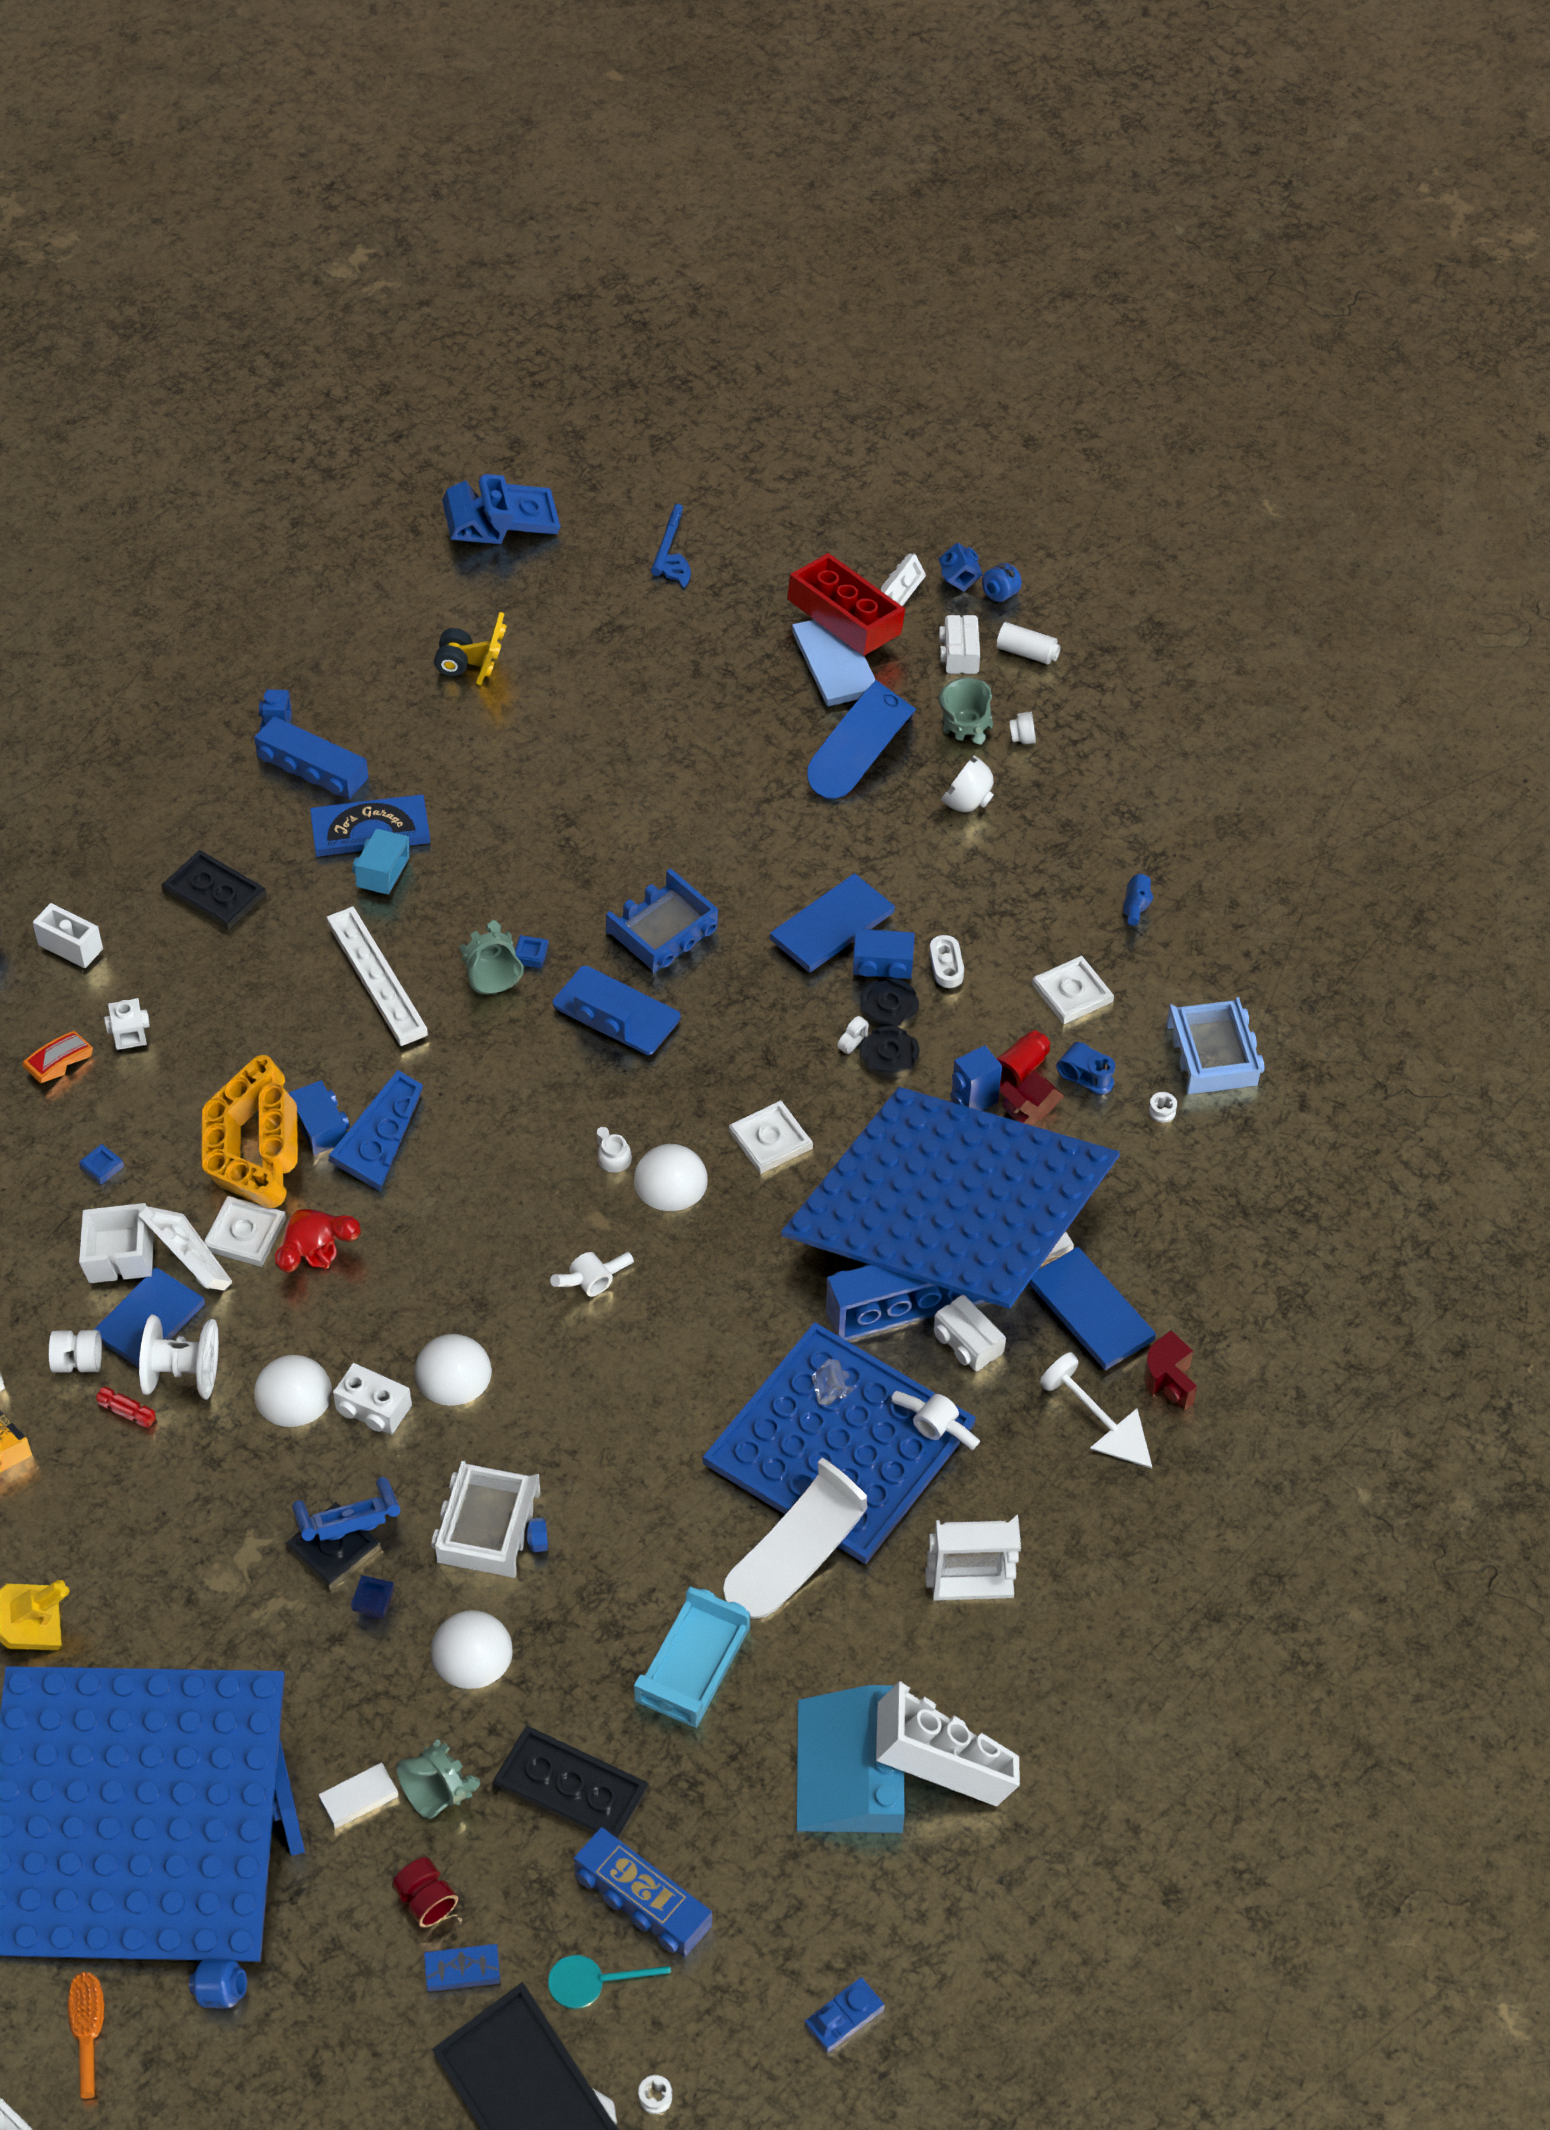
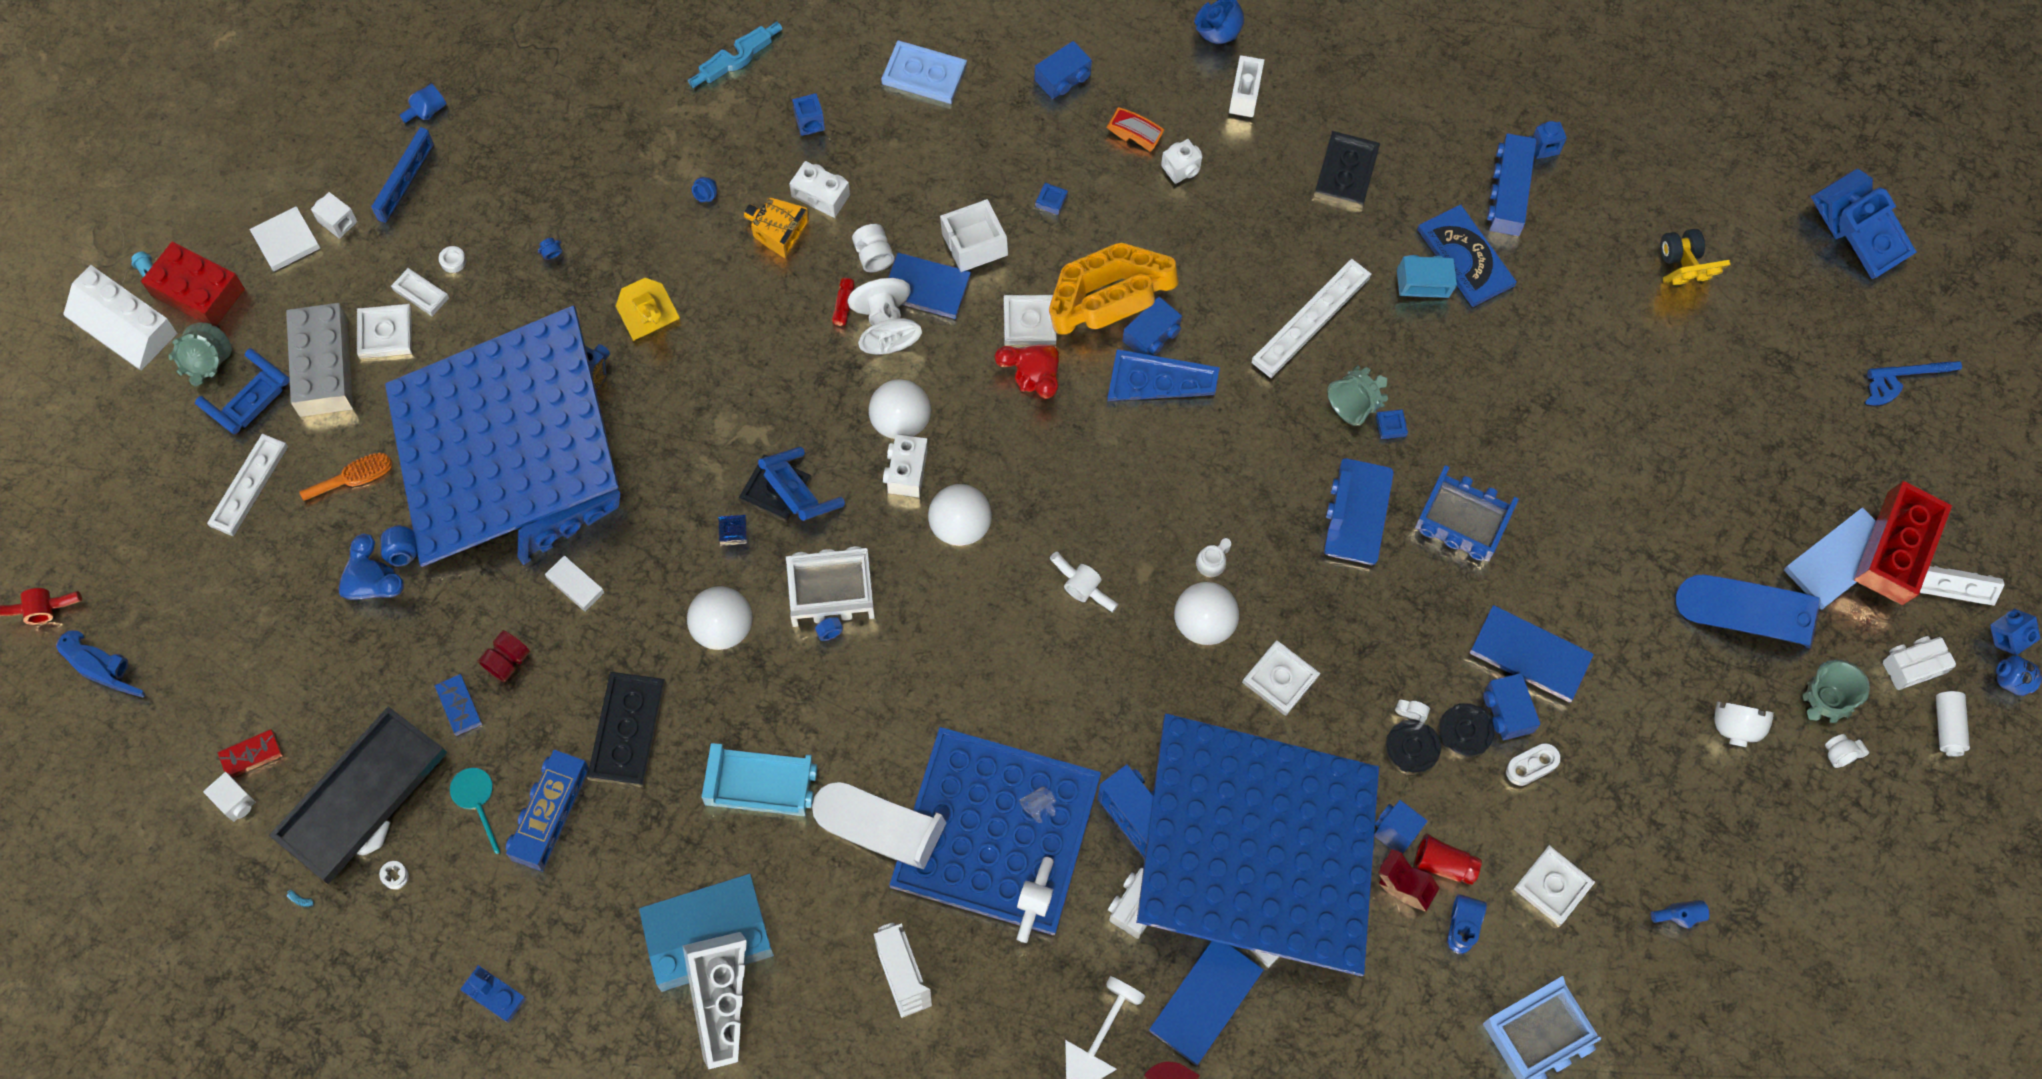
camera: 70 degrees right, 15 degrees up
white wing [139,1206,232,1290] -> none
sand green hair [396,1739,480,1819] -> none
white bush [1149,1092,1177,1123] -> none
none -> blue head [339,533,404,600]

